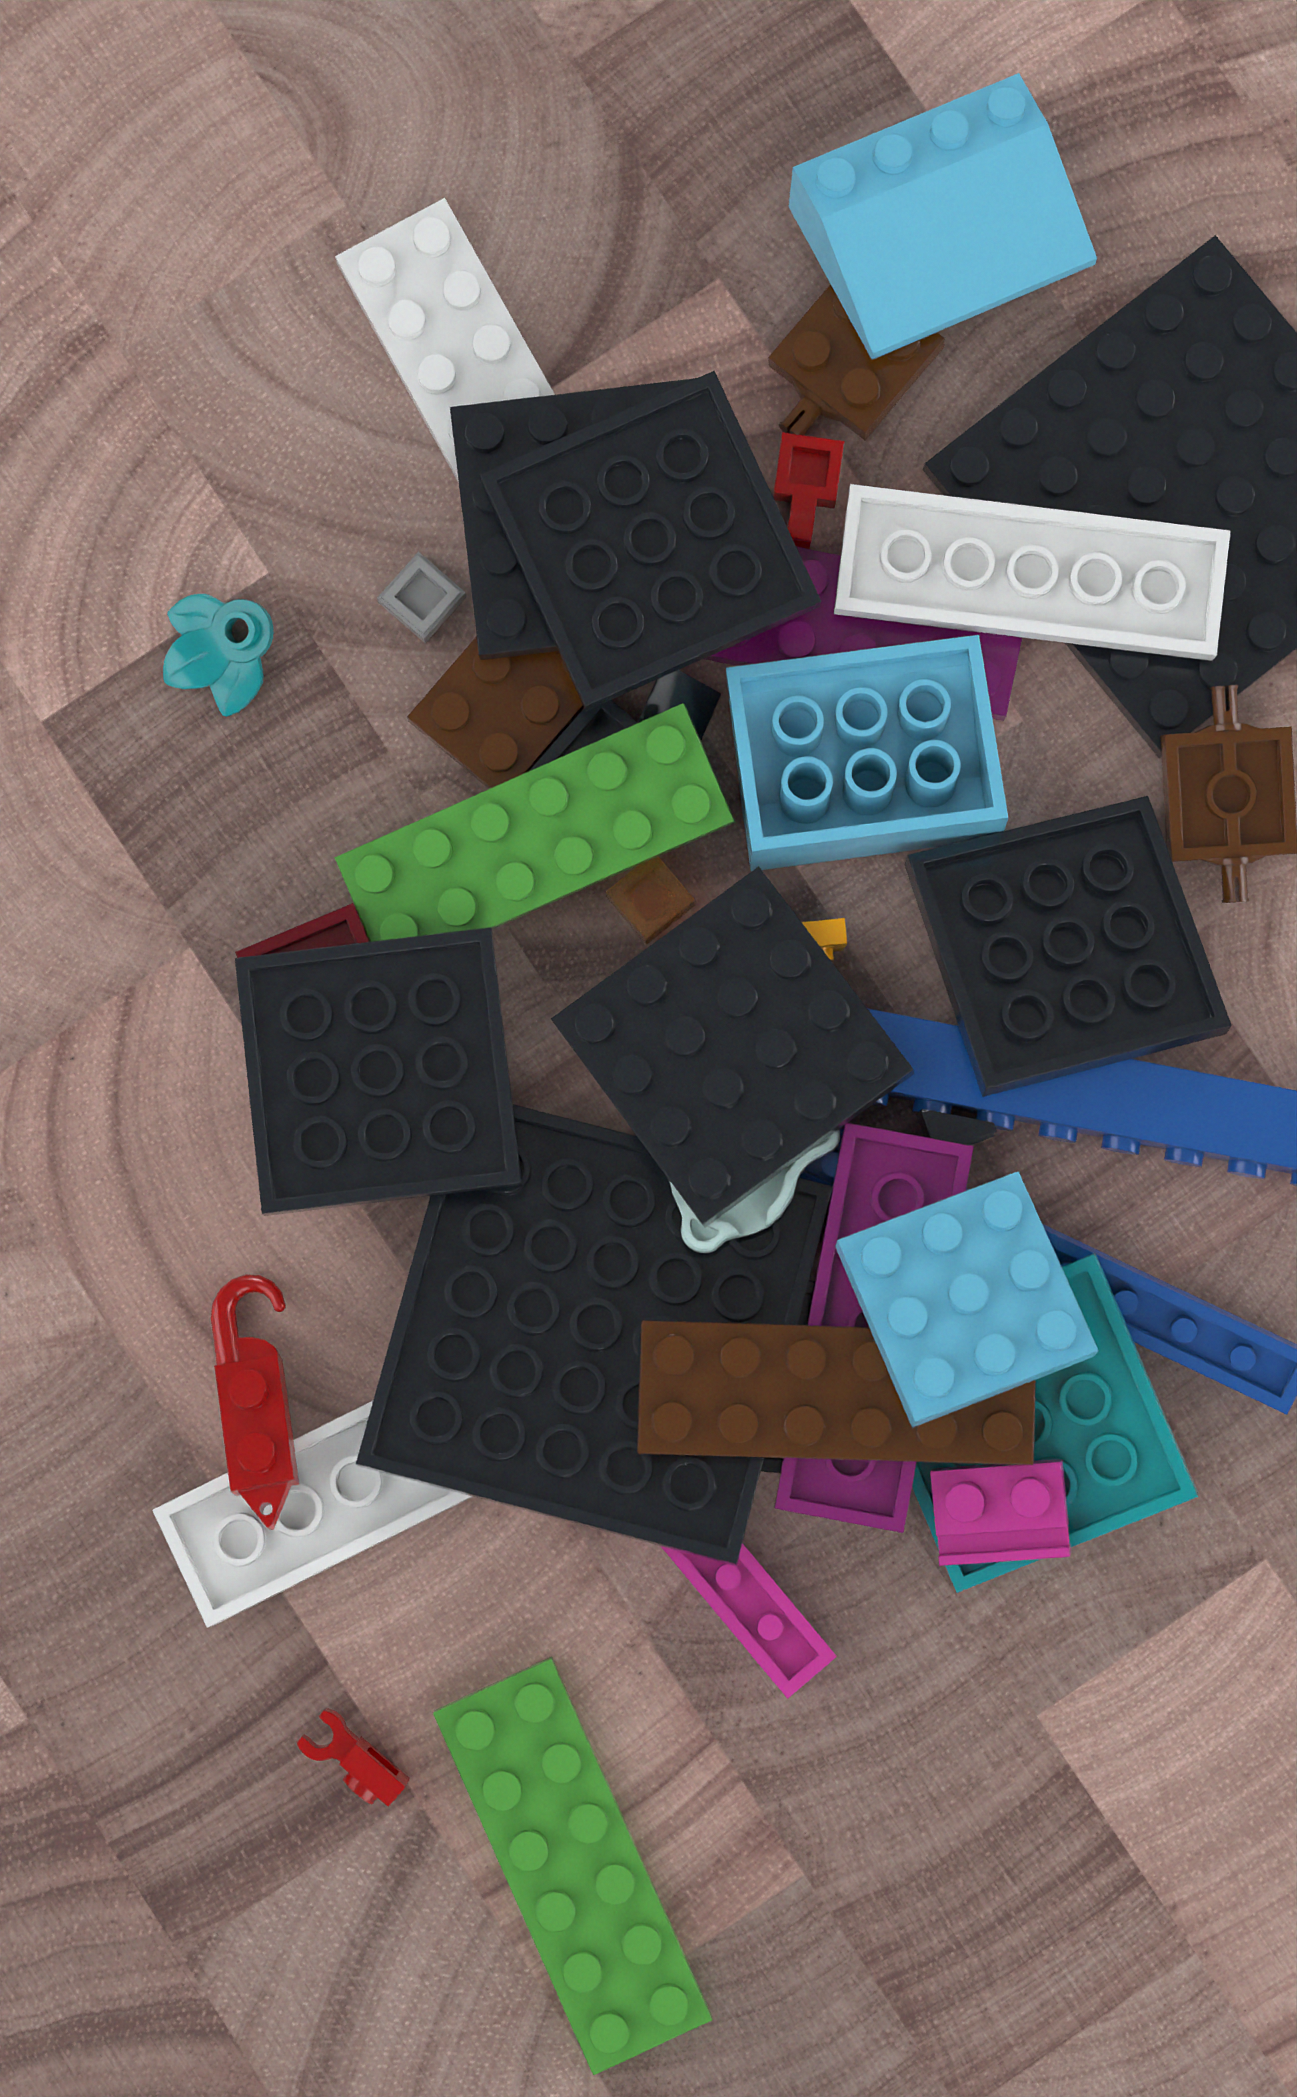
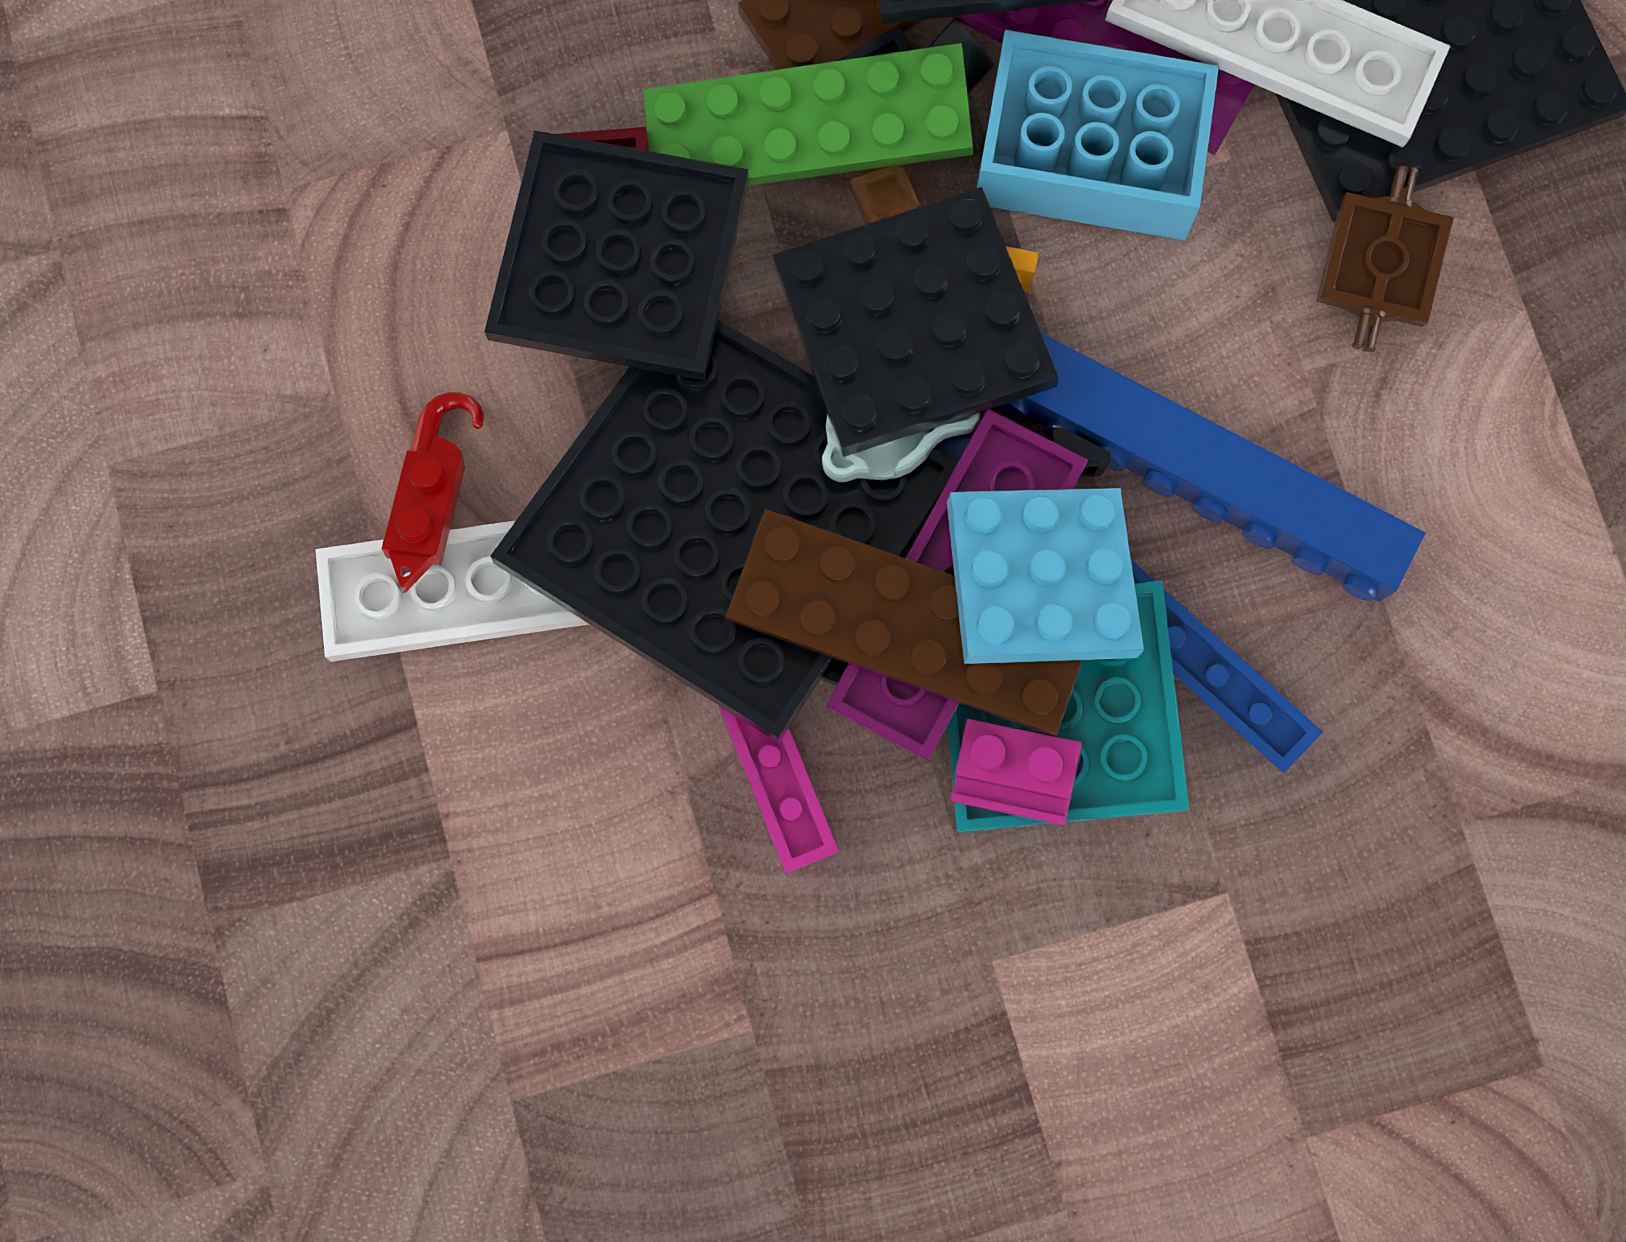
camera: 20 degrees right, 5 degrees down
red plate [297,1708,410,1807] -> none
bright green plate [433,1656,712,2075] -> none
black plate [904,796,1232,1097] -> none

